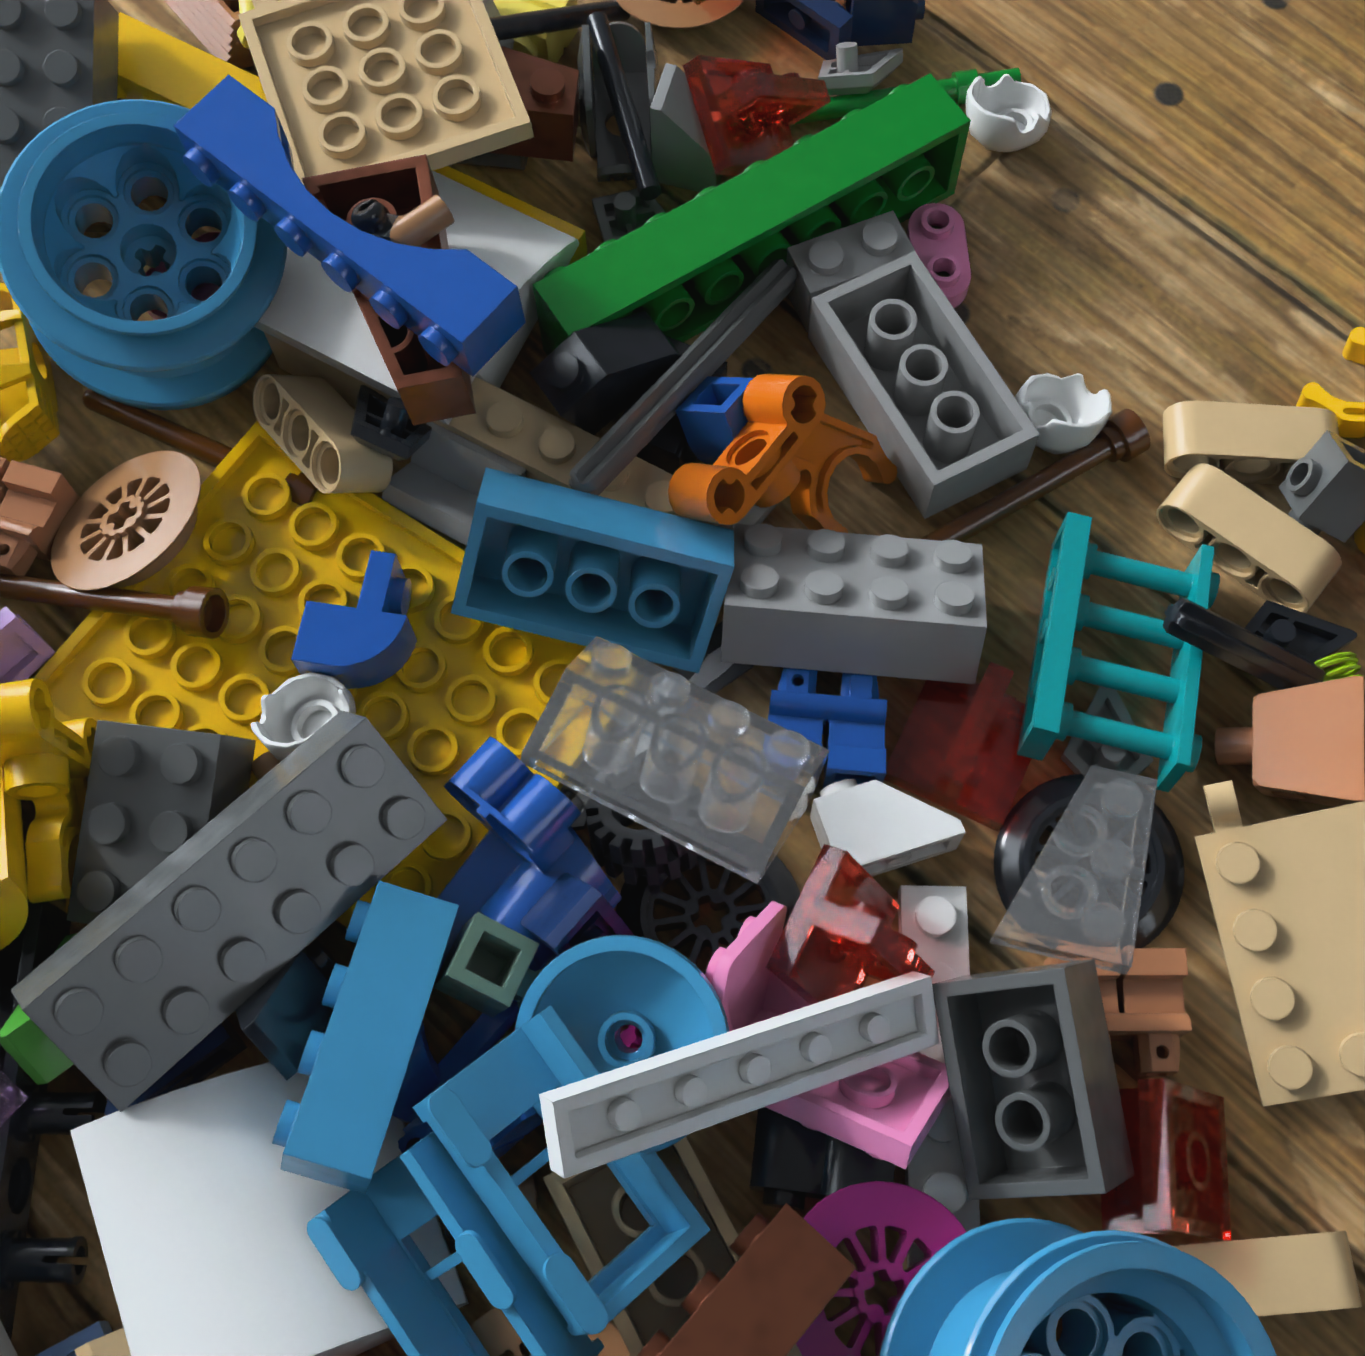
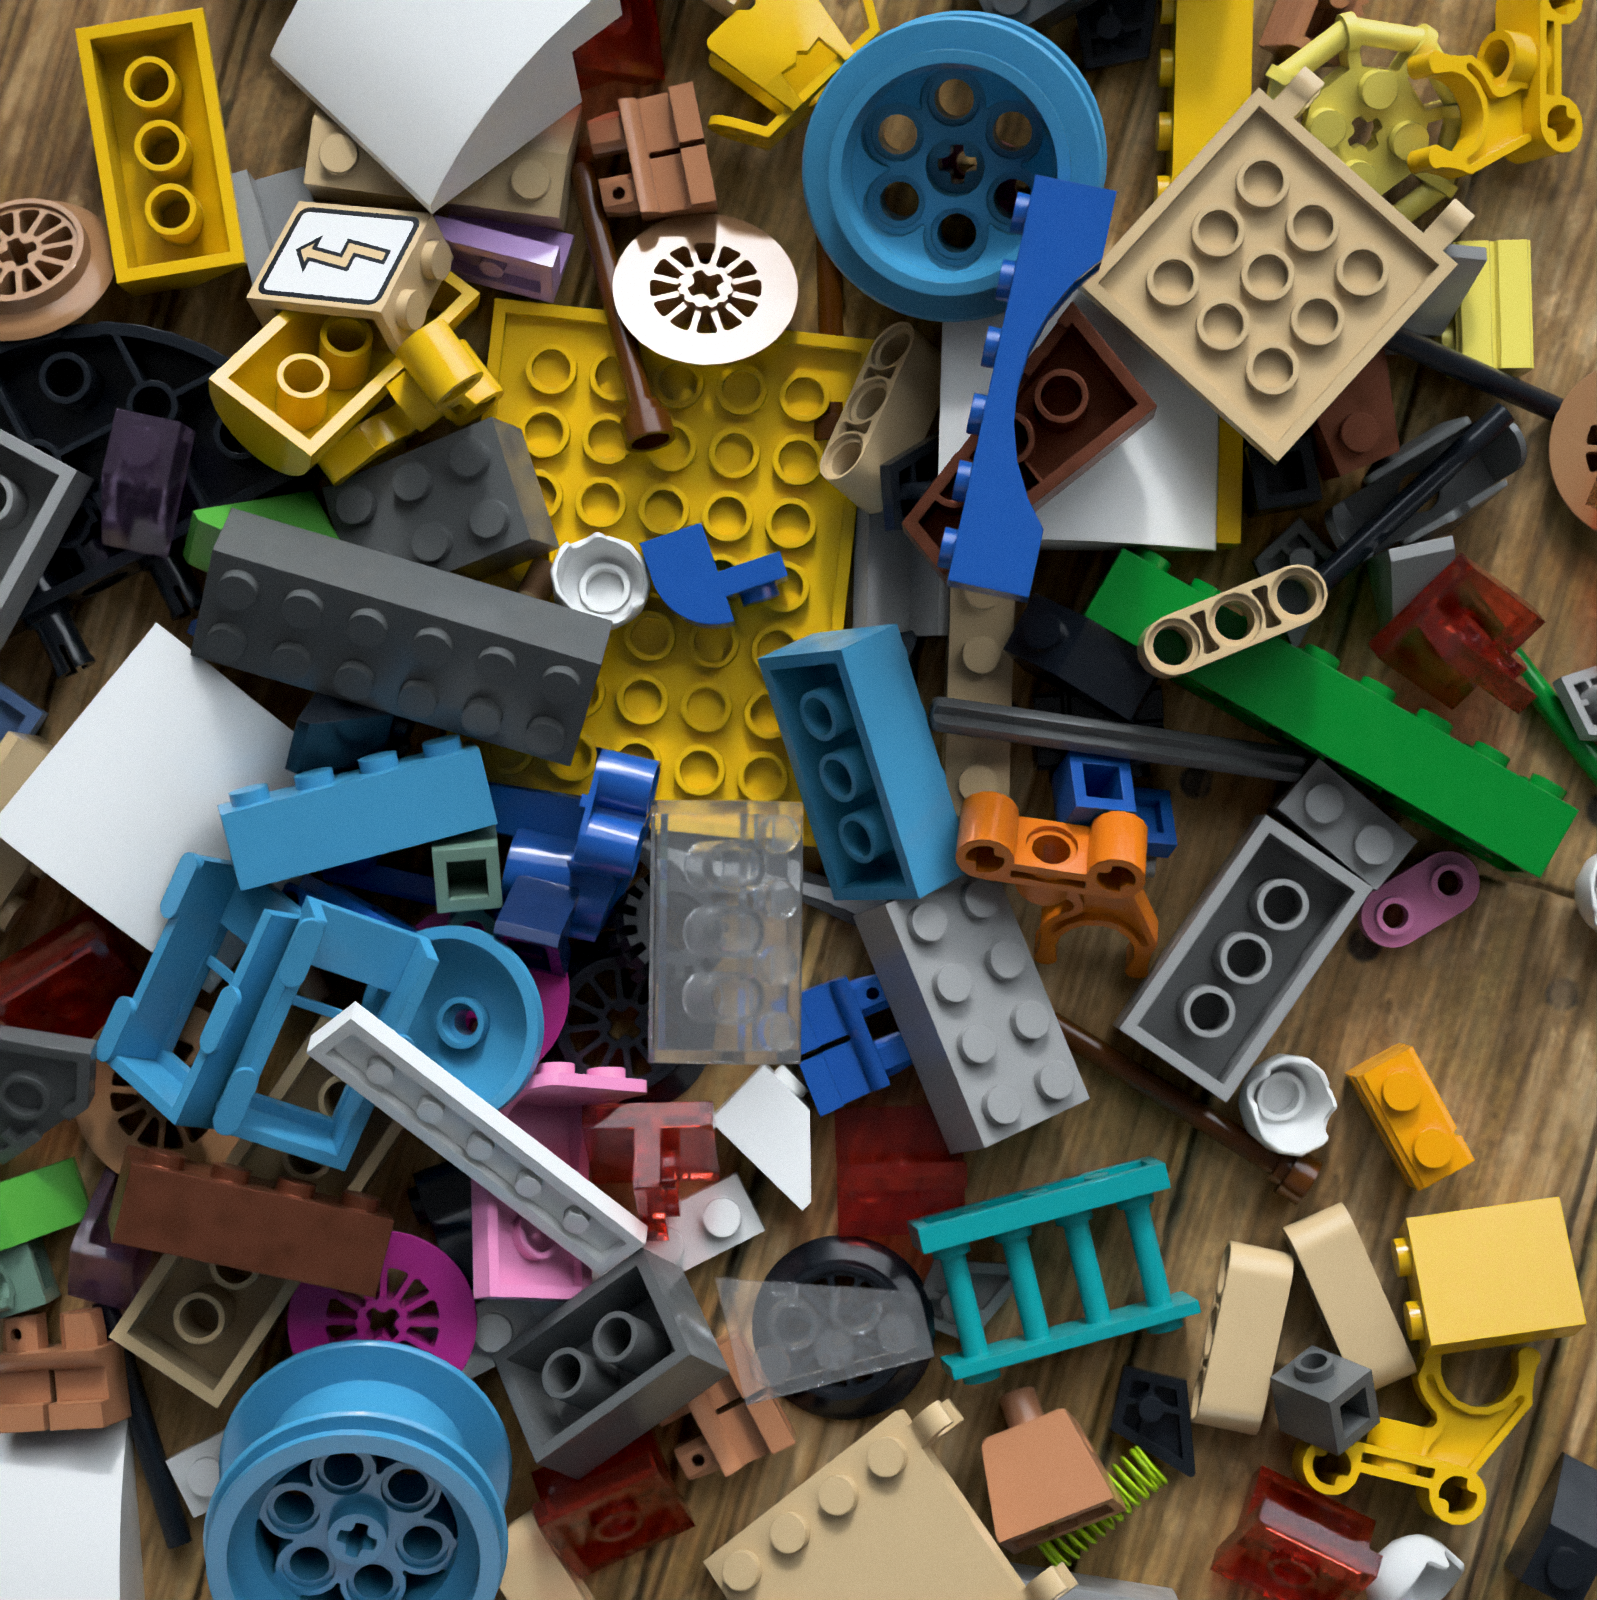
camera: 60 degrees right, 20 degrees up
medium nougat arm [351,194,455,247] -> none
black axle [1163,598,1326,690] -> none
none -> tan beam [1137,564,1328,679]
none -> black brick [1242,435,1322,518]
none -> light orange brick [1345,1043,1475,1191]
none -> yellow brick [1391,1197,1587,1357]

